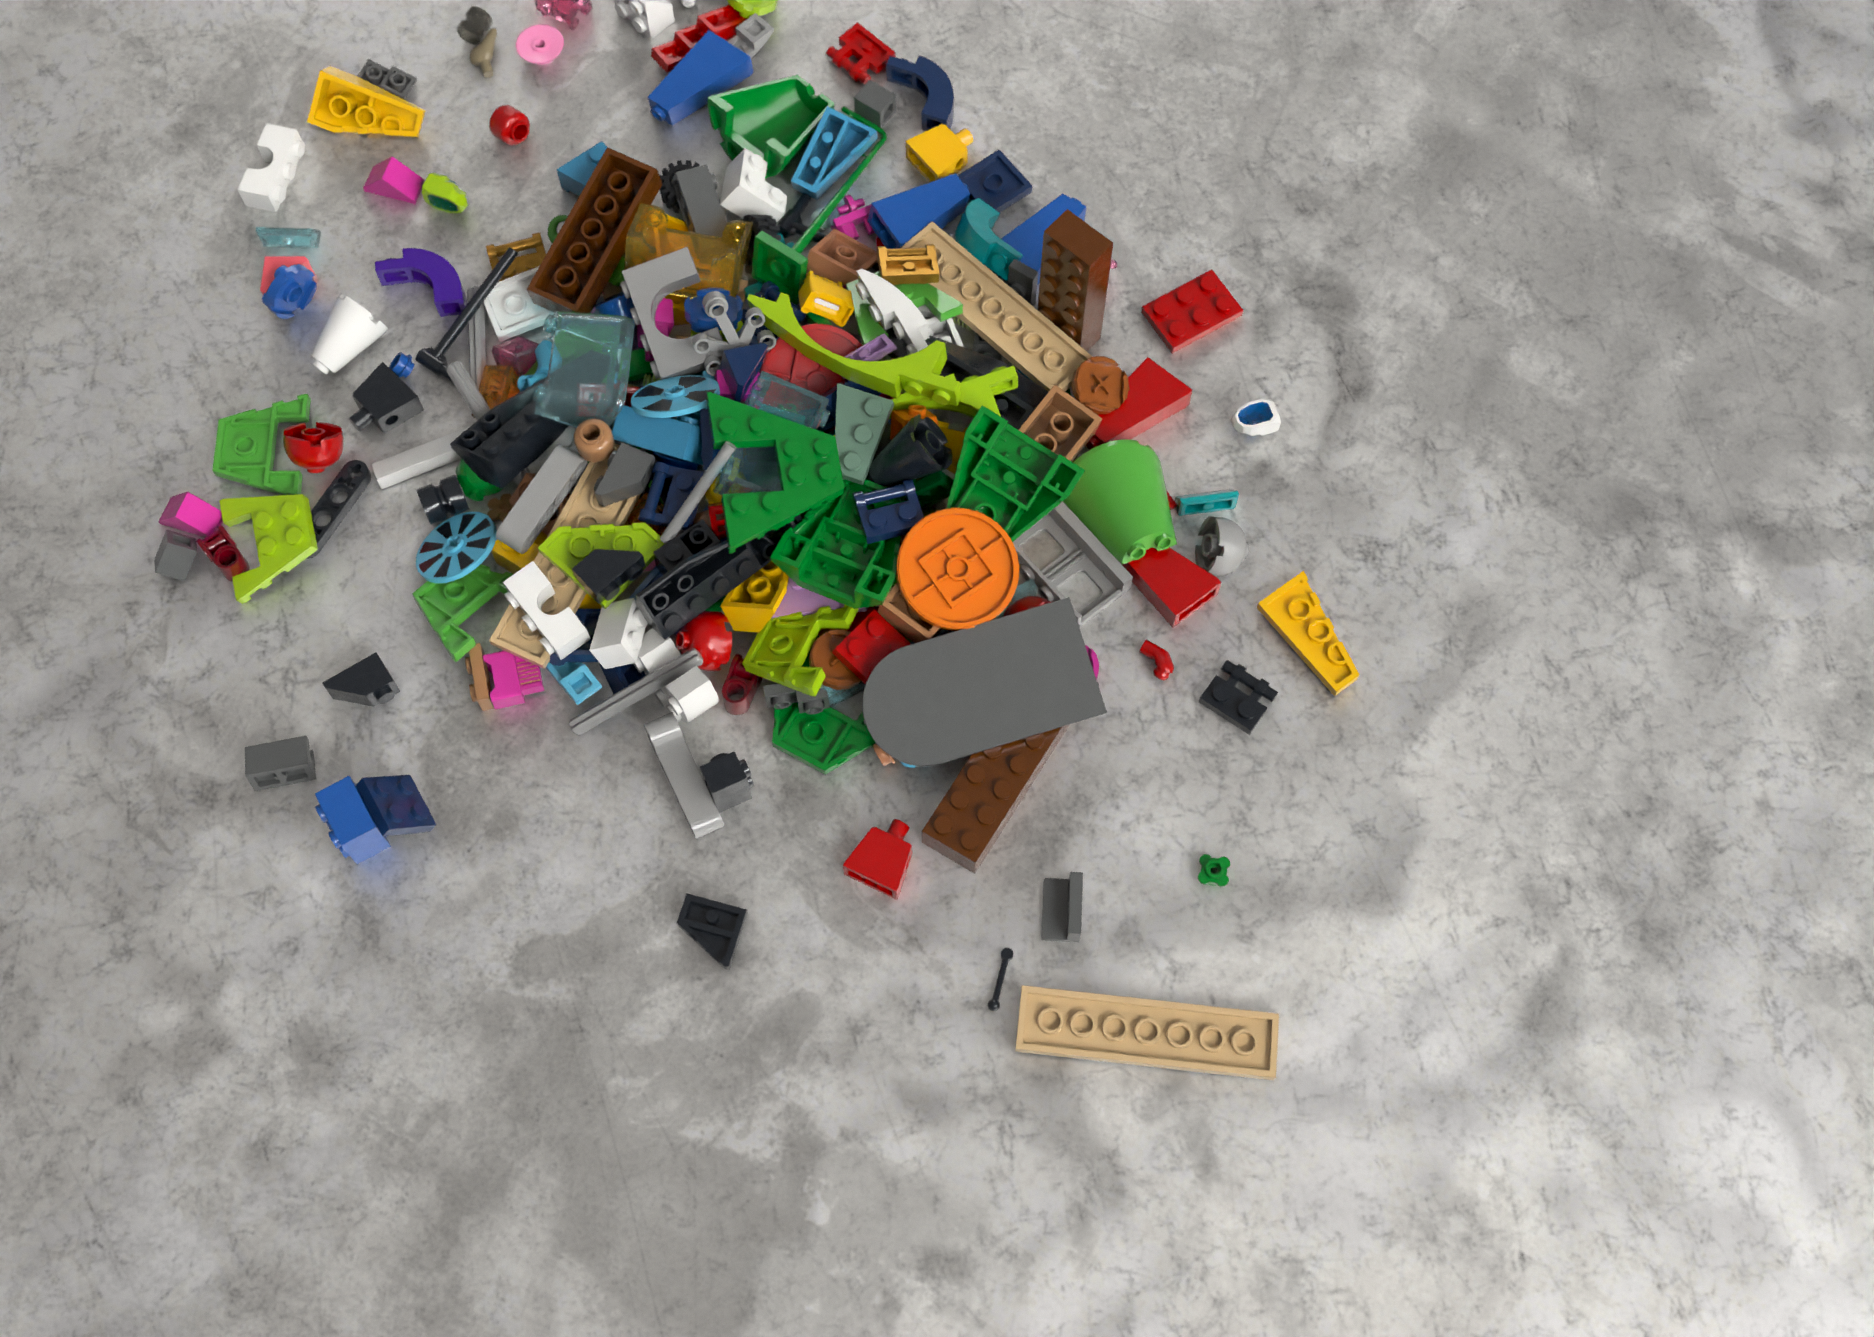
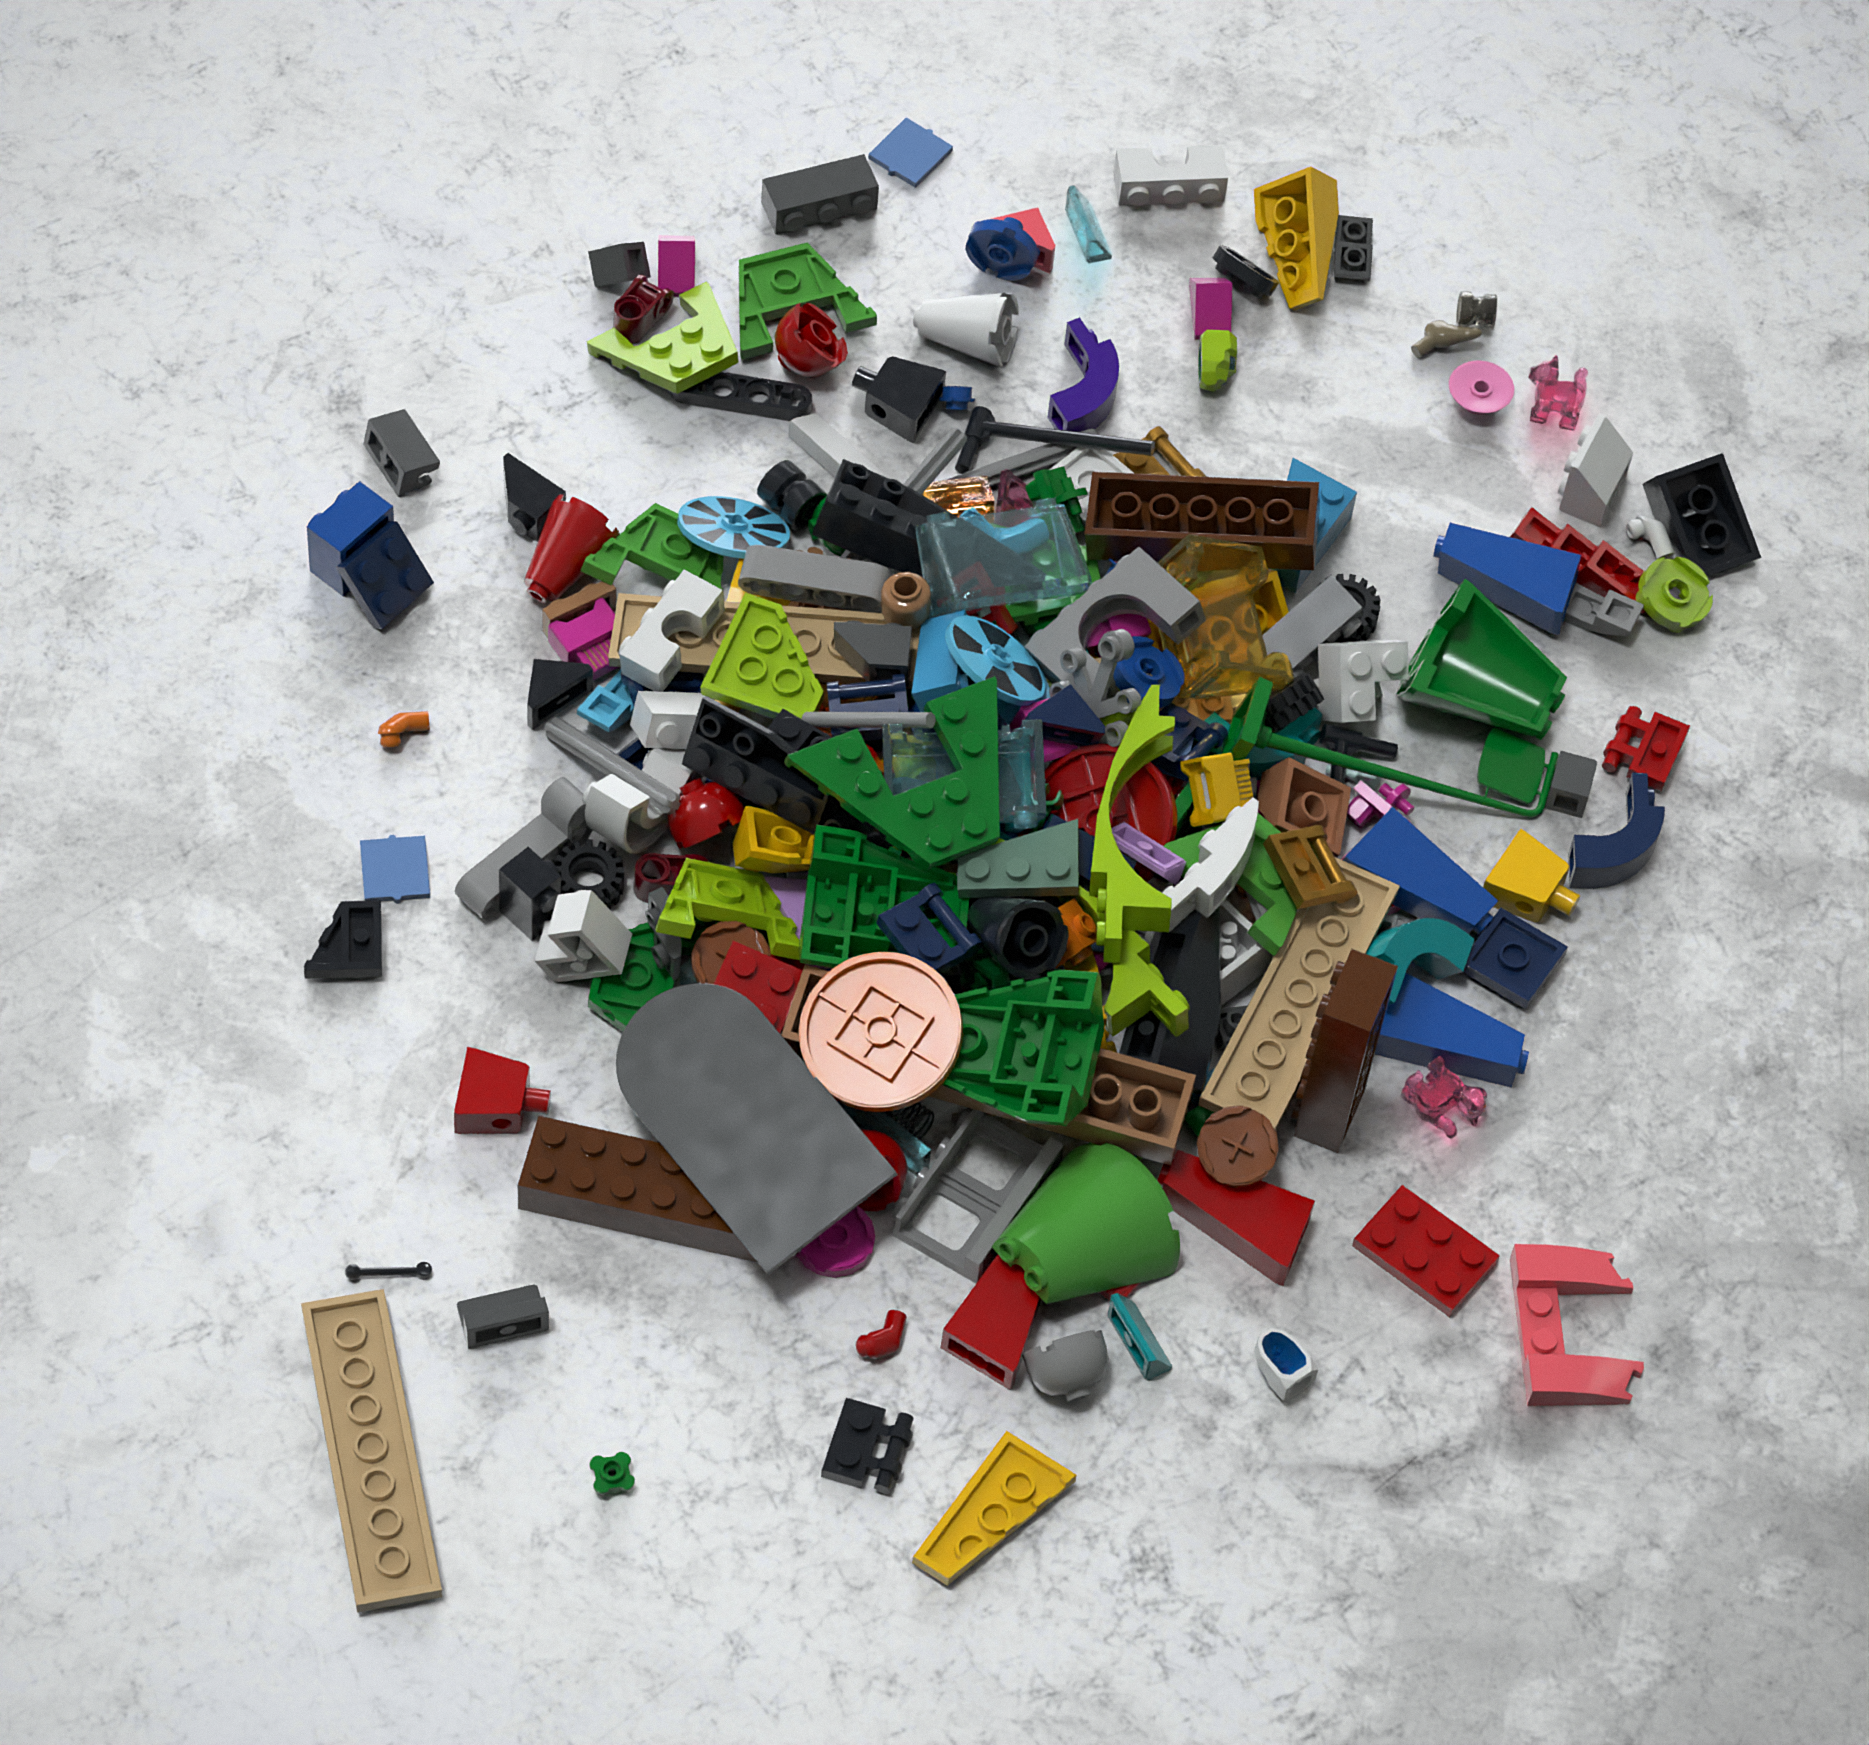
camera: 65 degrees right, 10 degrees down
red head [489,105,530,146] -> none
black slope [572,549,646,604] -> none
dark azure wedge [791,106,878,200] -> none
none -> medium blue piece [360,835,430,904]
none -> orange arm [378,711,430,747]
none -> red cone [524,494,620,603]
none -> black slope [527,659,593,730]
none -> white brick [535,890,632,983]
none -> black tyre [555,839,624,910]
none -> dark grey brick [761,154,879,234]
none -> medium blue piece [868,117,953,188]
none -> green hips [1025,466,1088,537]
none -> black plate [1212,245,1279,298]
none -> coral wedge [1510,1244,1644,1406]

